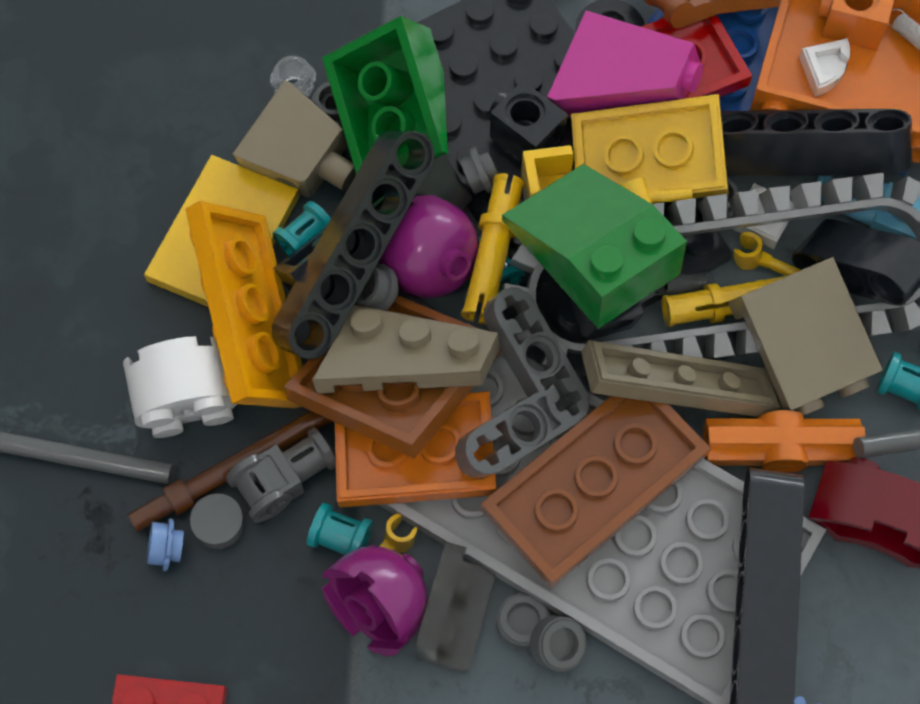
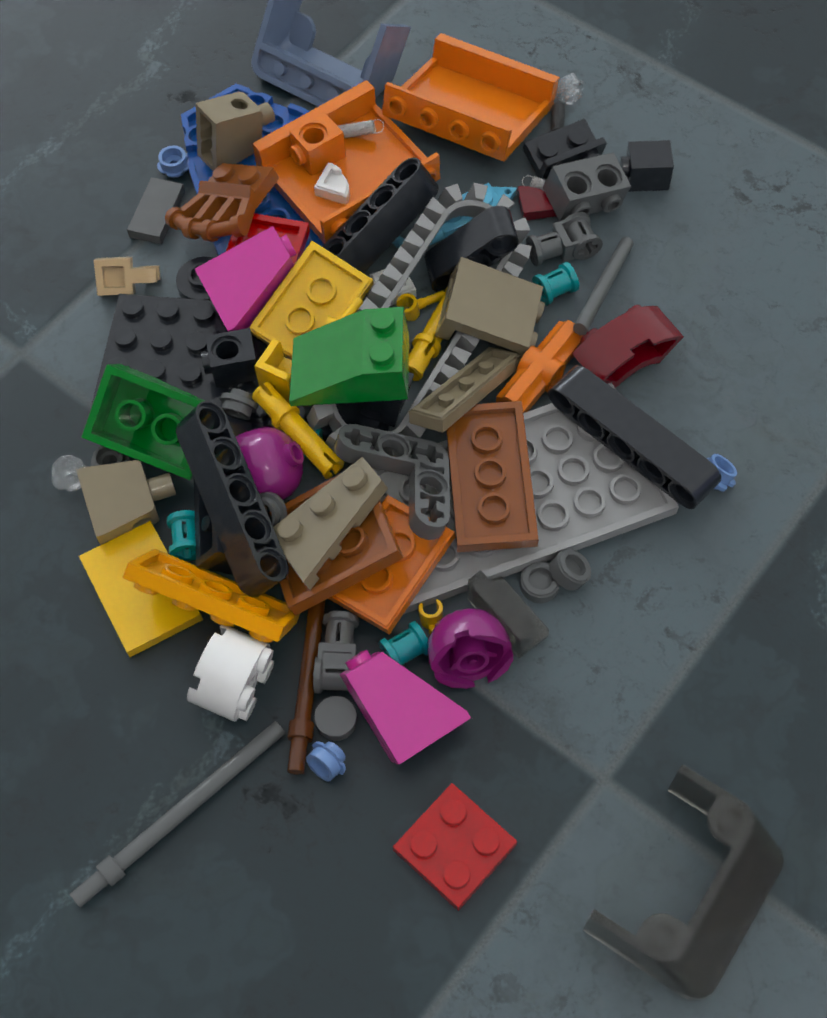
camera: 50 degrees left, 5 degrees down
none -> dark pink slope [339,649,471,765]

